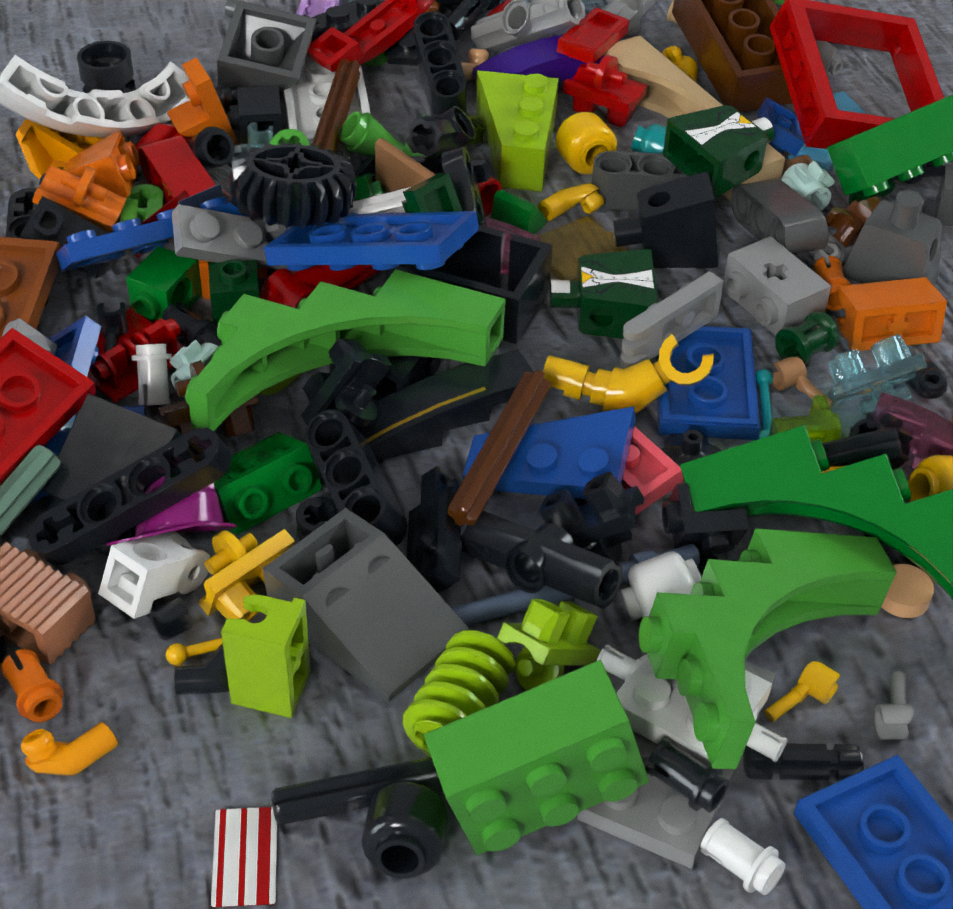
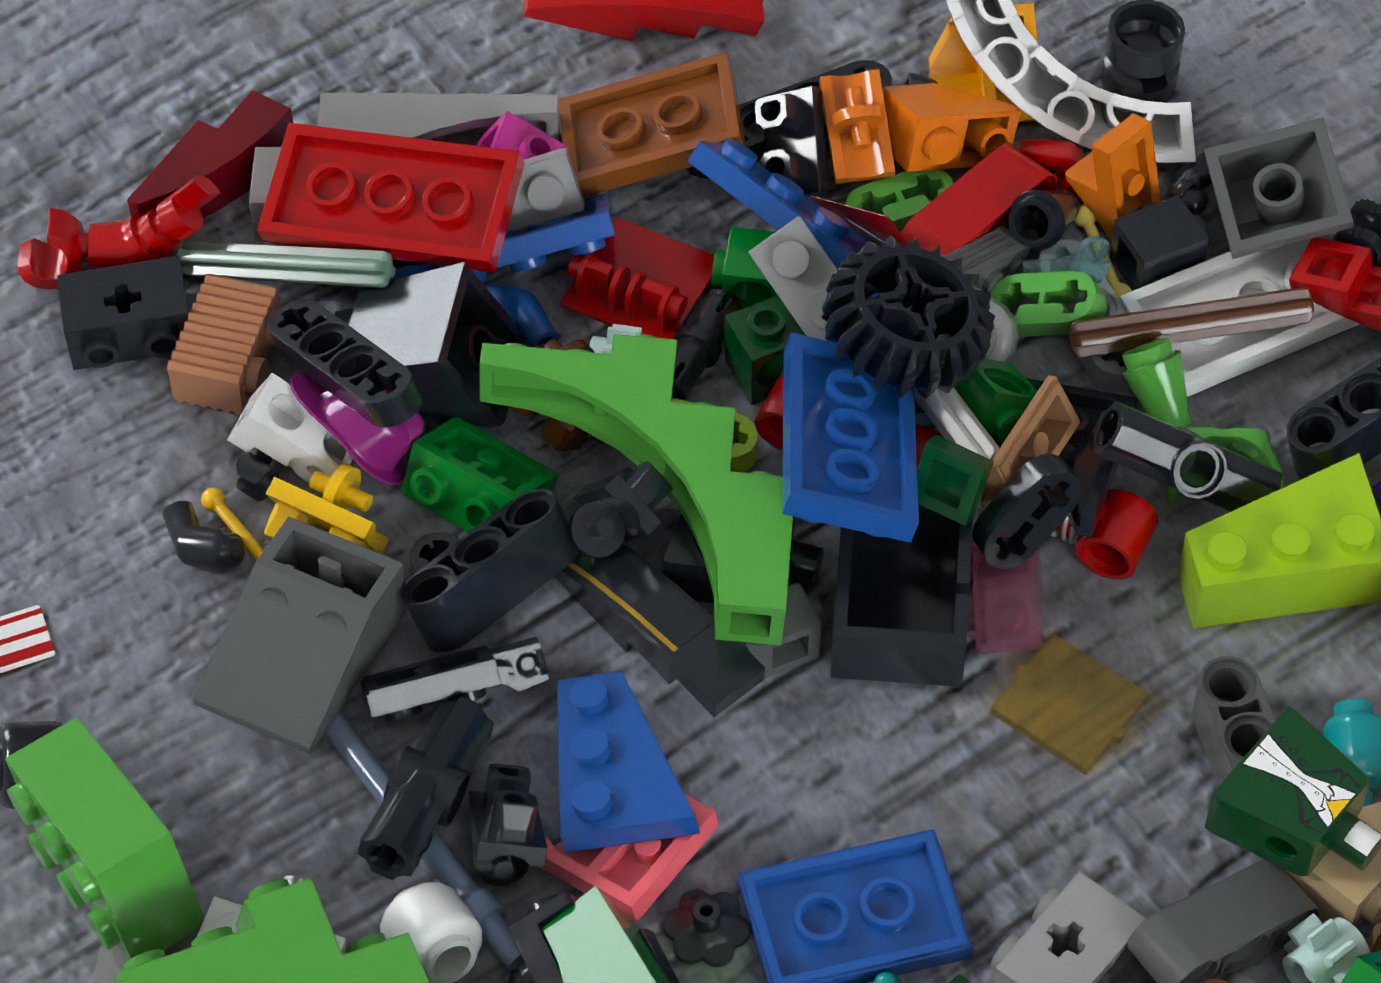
camera: 75 degrees right, 10 degrees up
orange pin [1,649,63,723] -> none
light orange arm [21,722,118,776] -> none
black hand [96,302,129,353] -> none
white pin [131,344,172,405] -> none
lime hinge [221,595,311,718] -> none
black axle [271,757,444,825] -> none
lime piece [403,630,516,757] -> none
reddish brown axle [448,370,551,527] -> none
green slope [490,190,547,238] -> none
lime hips [497,599,600,690] -> none
yellow arm [538,183,604,221] -> none
yellow piece [543,334,714,414] -> none
dark green torso [549,249,658,339] -> none
yellow head [555,112,617,175] -> none
black torso [613,172,718,268] -> none
light grey hinge [620,271,724,368] -> none

